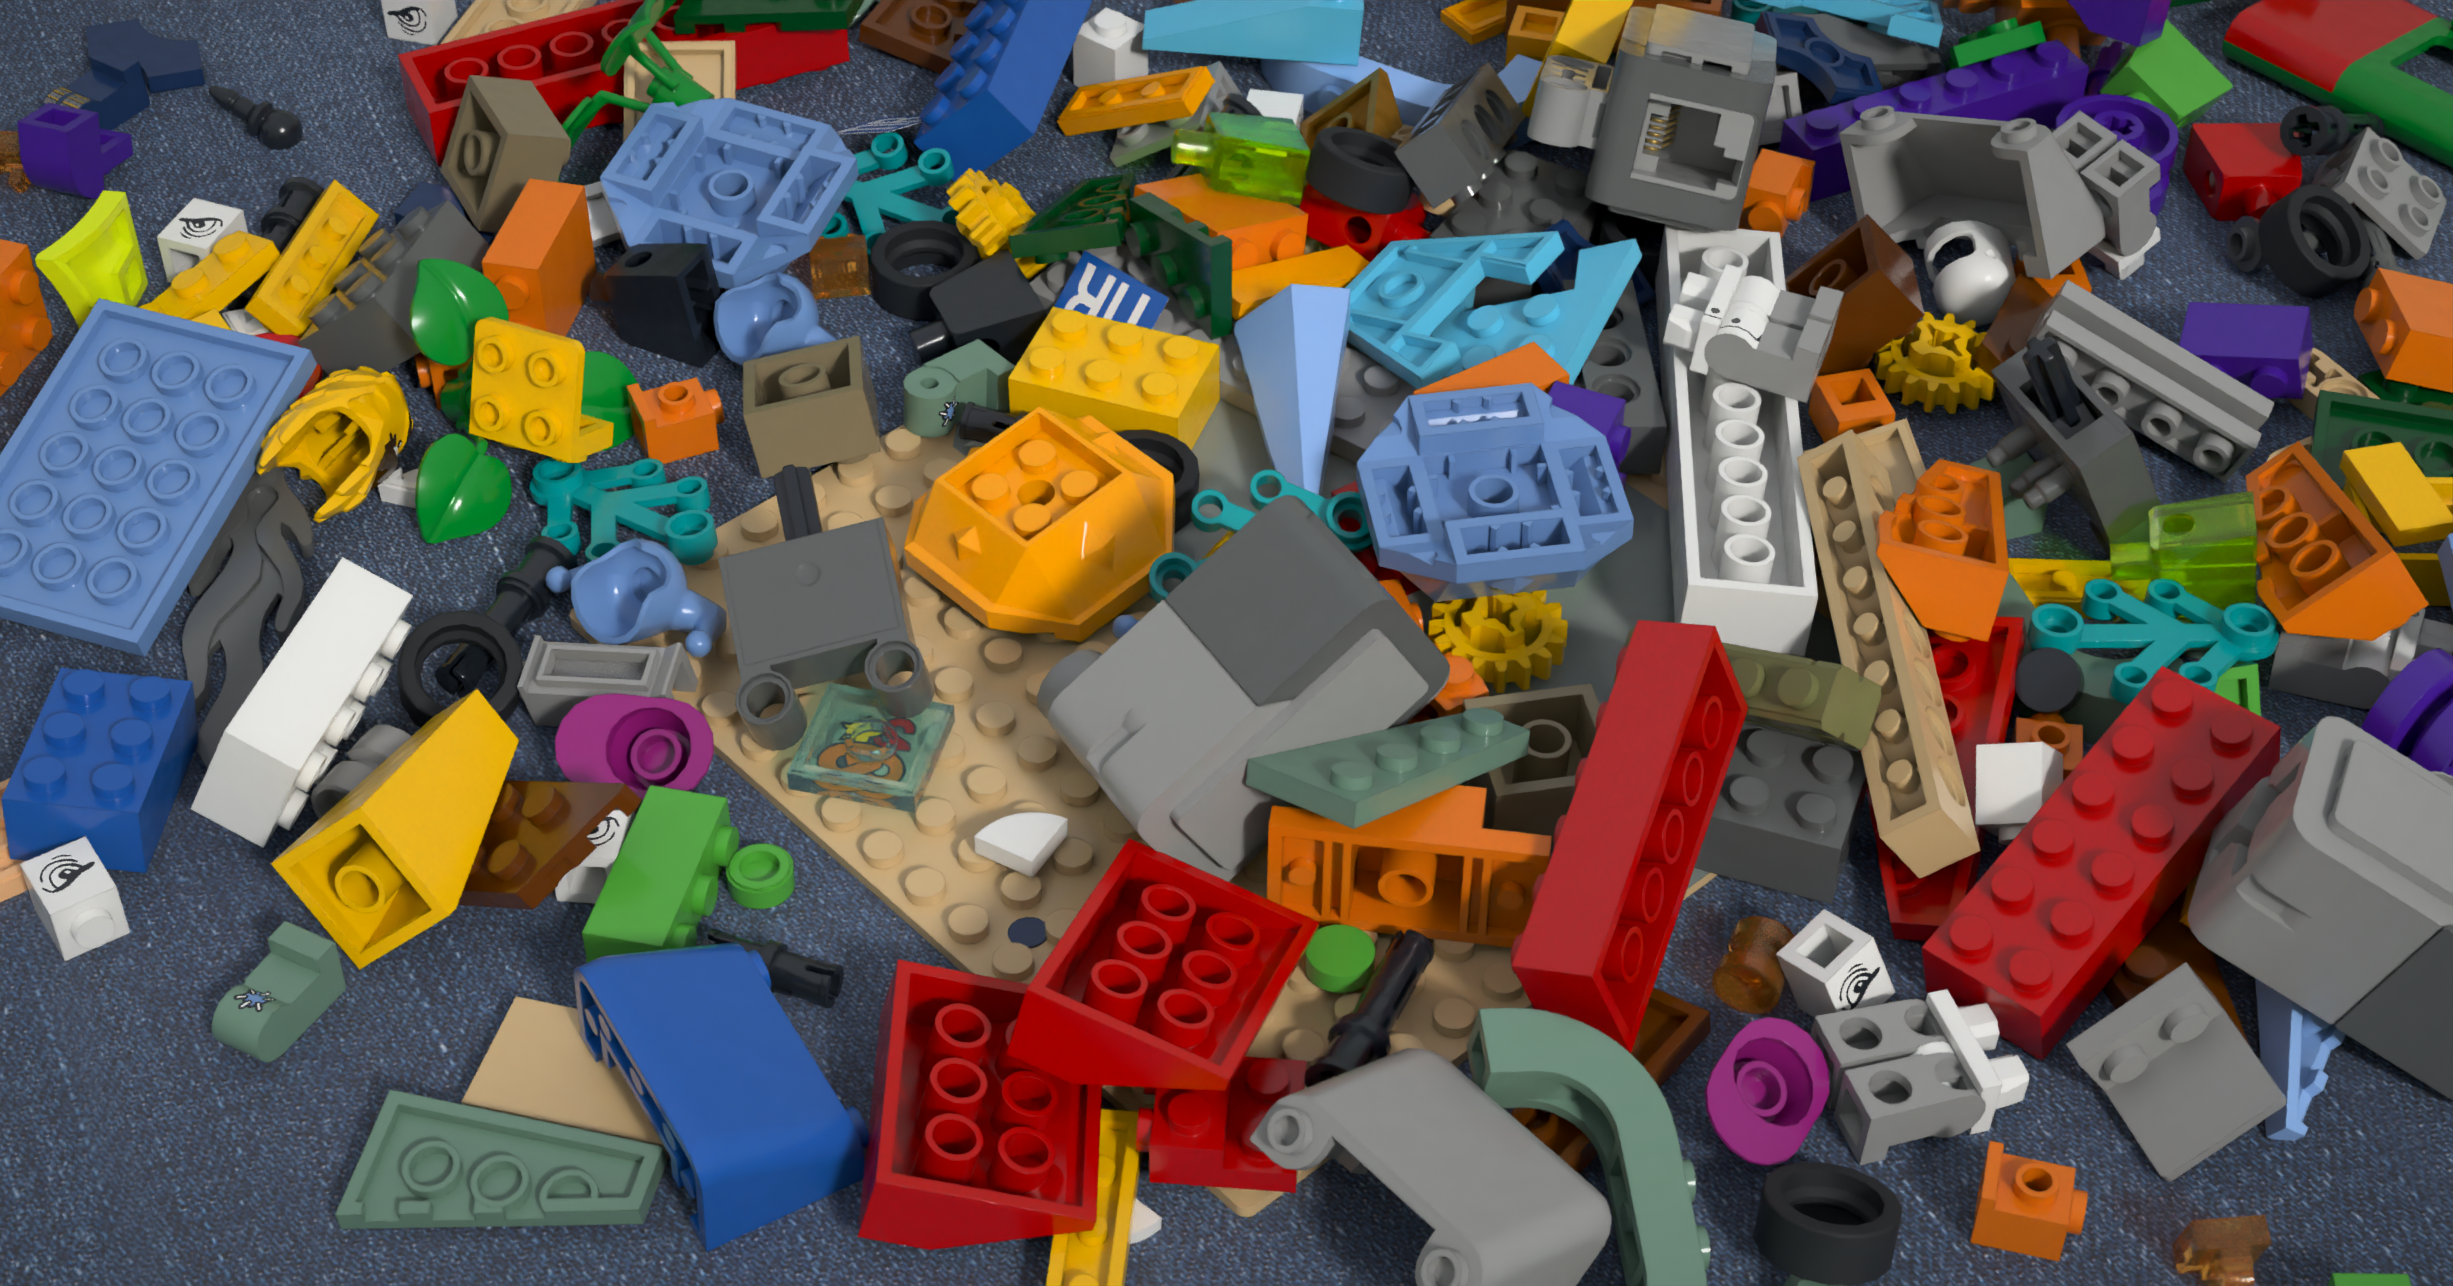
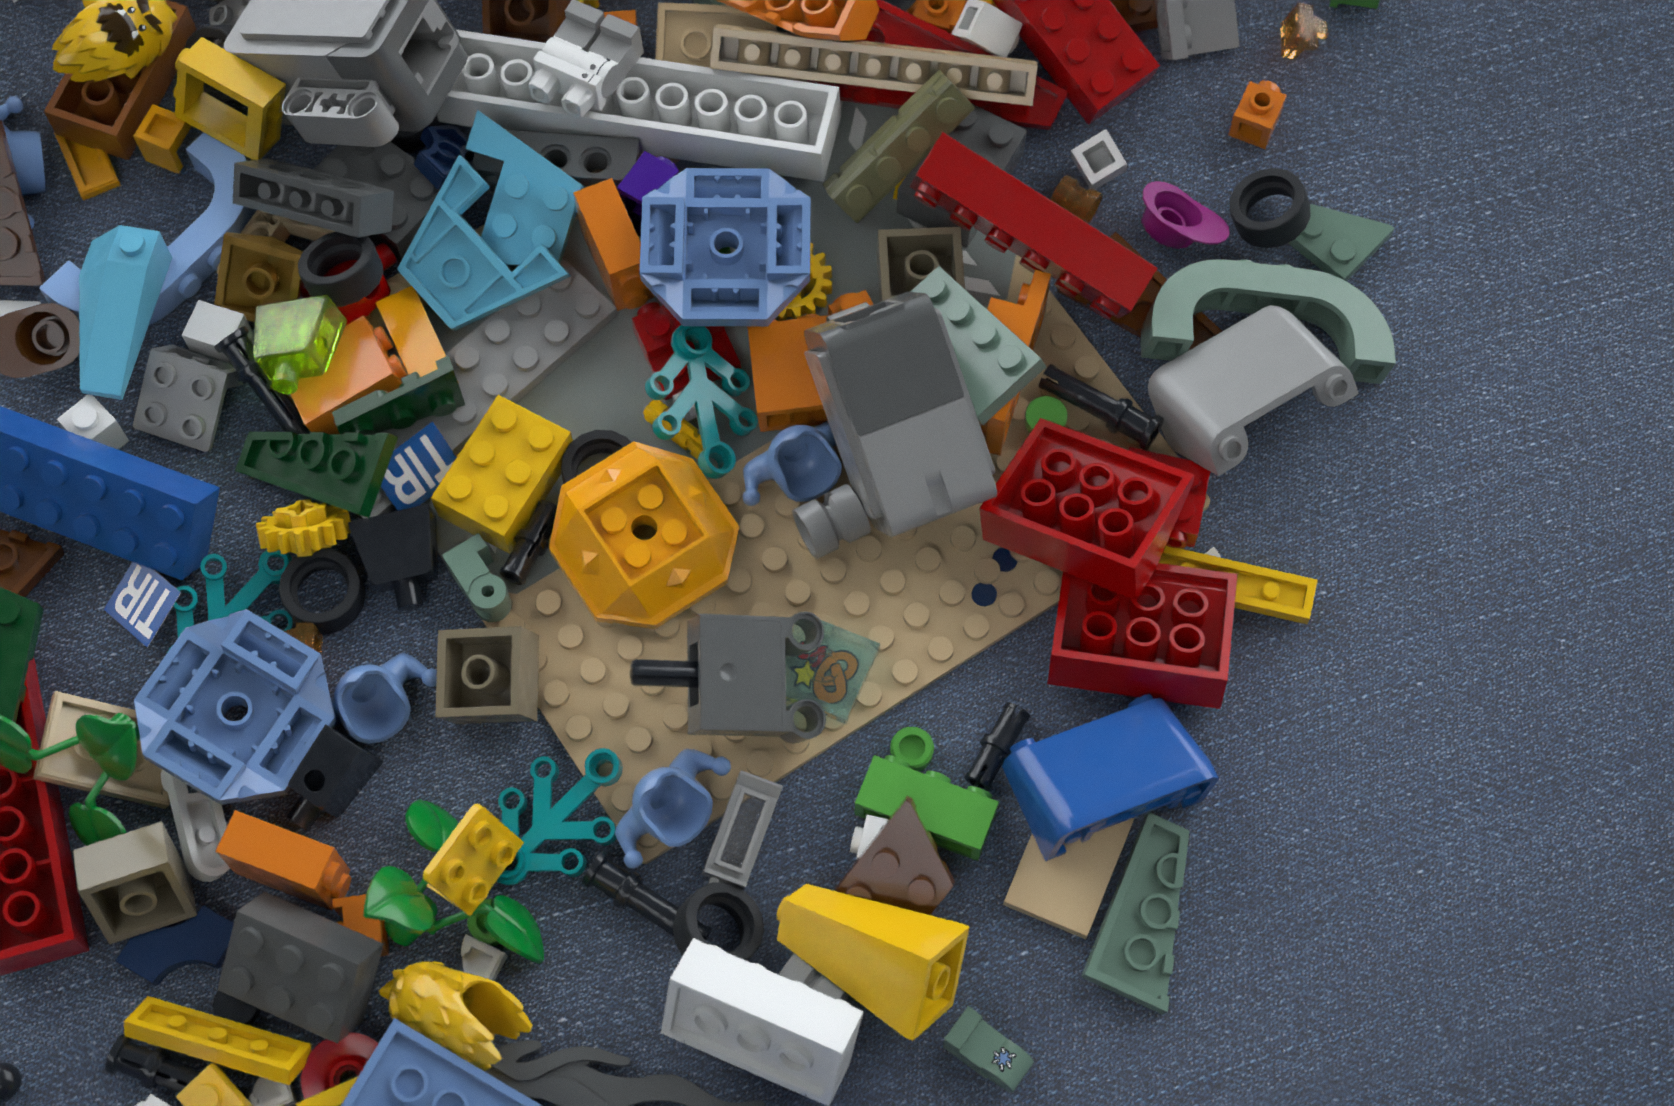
camera: 80 degrees left, 25 degrees up
magenta piece [555,693,714,801] -> none
orange brick [627,377,725,464] -> none
white tile [974,812,1068,878] -> none
light orange tile [1057,66,1215,136] -> none
light blue wedge [1234,284,1351,496] -> none
light grey hips [1810,989,2029,1166] -> none

